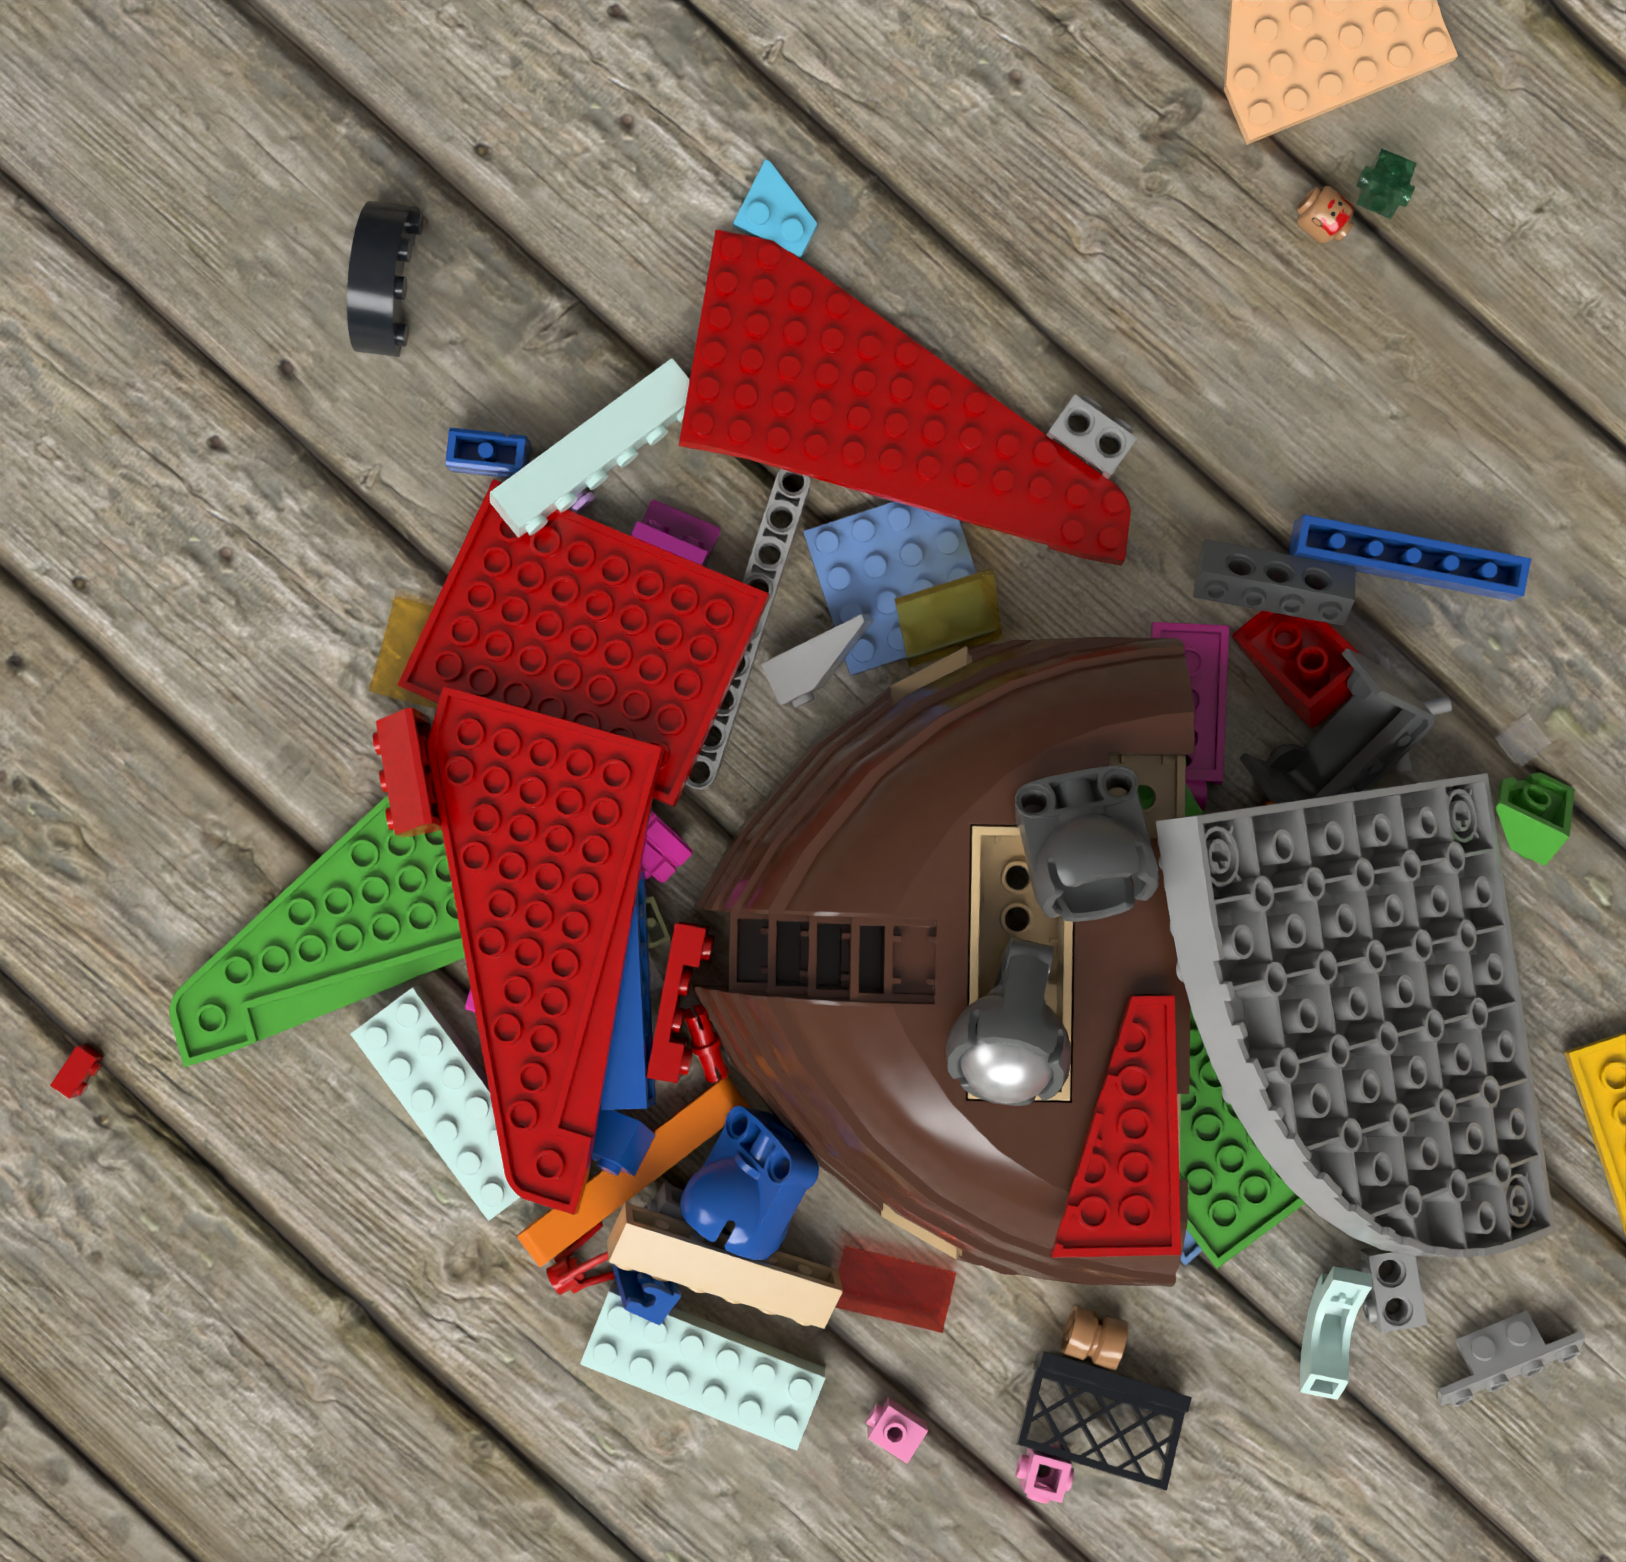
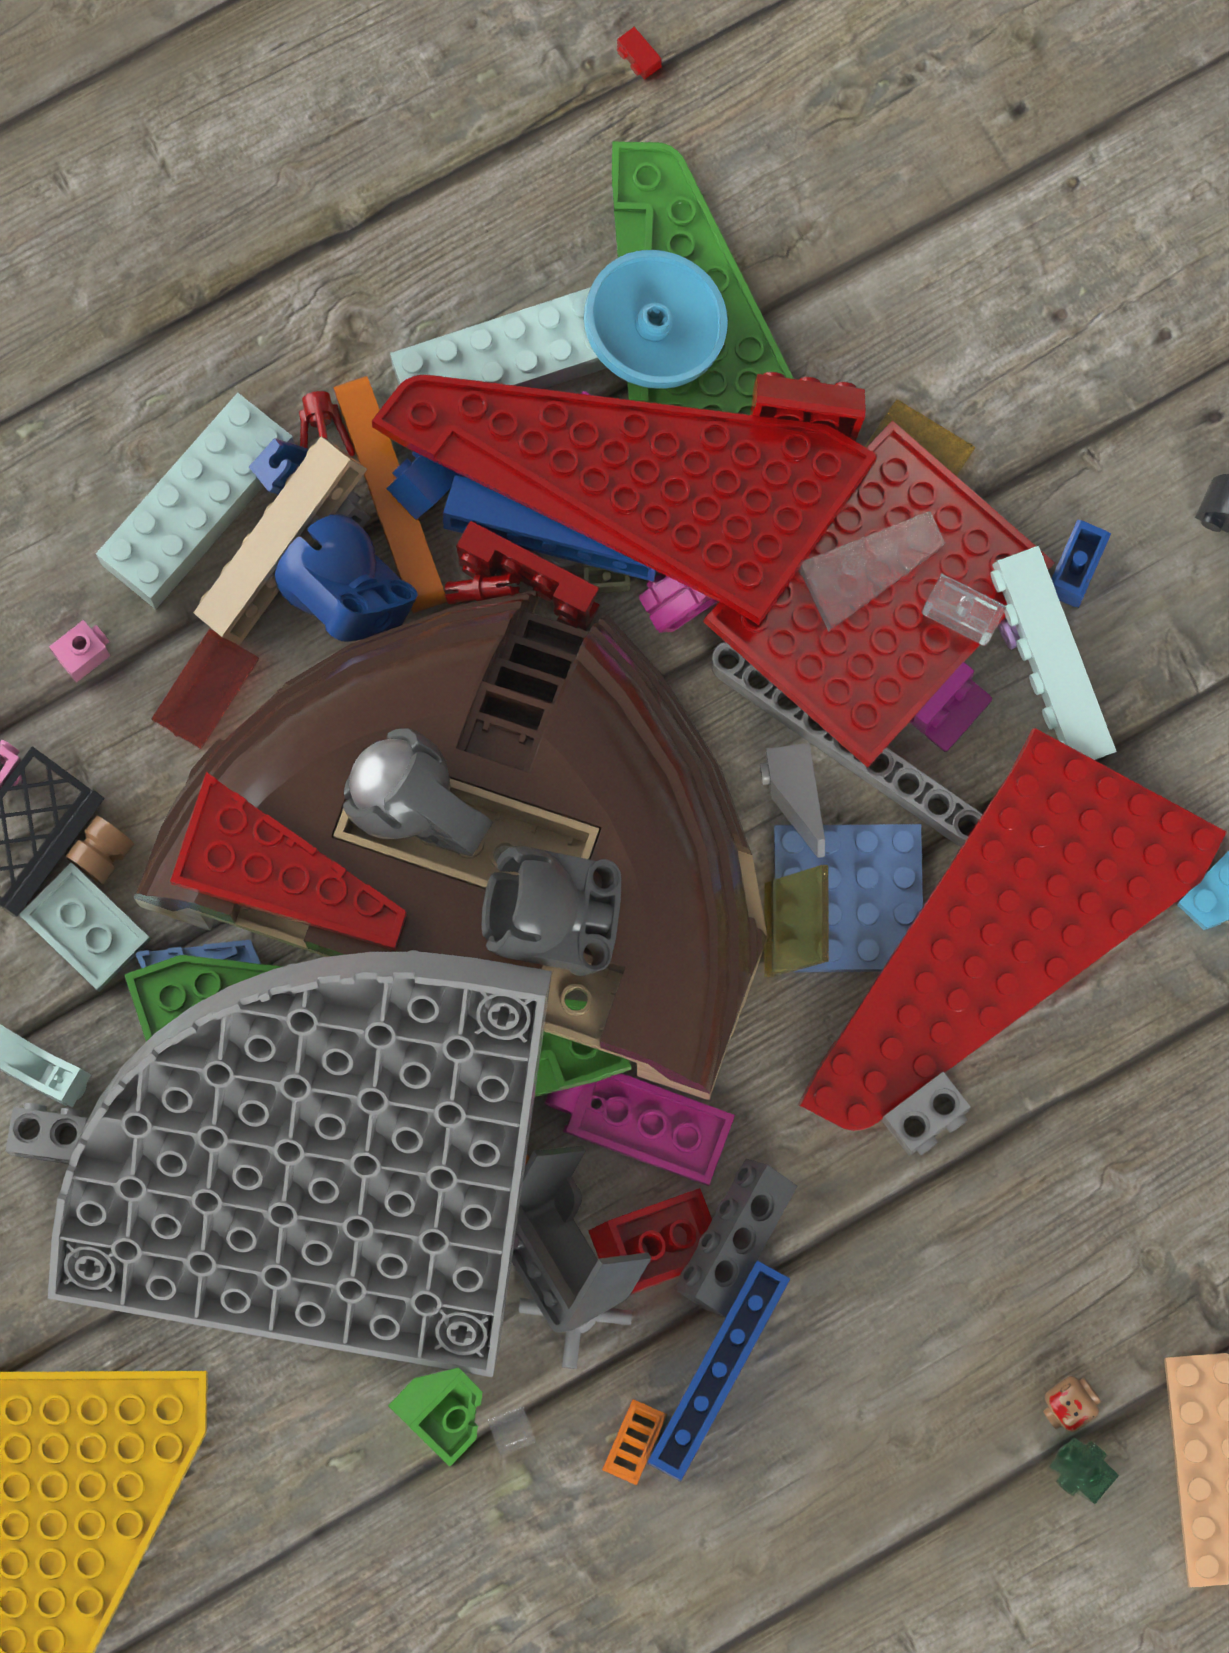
camera: 115 degrees right, 10 degrees down
none -> light aqua plate [19,862,151,992]
none -> medium azure dish [584,250,728,389]
none -> orange slope [602,1399,667,1486]
none -> clear wing [799,511,946,632]
none -> clear slope [921,573,1007,646]

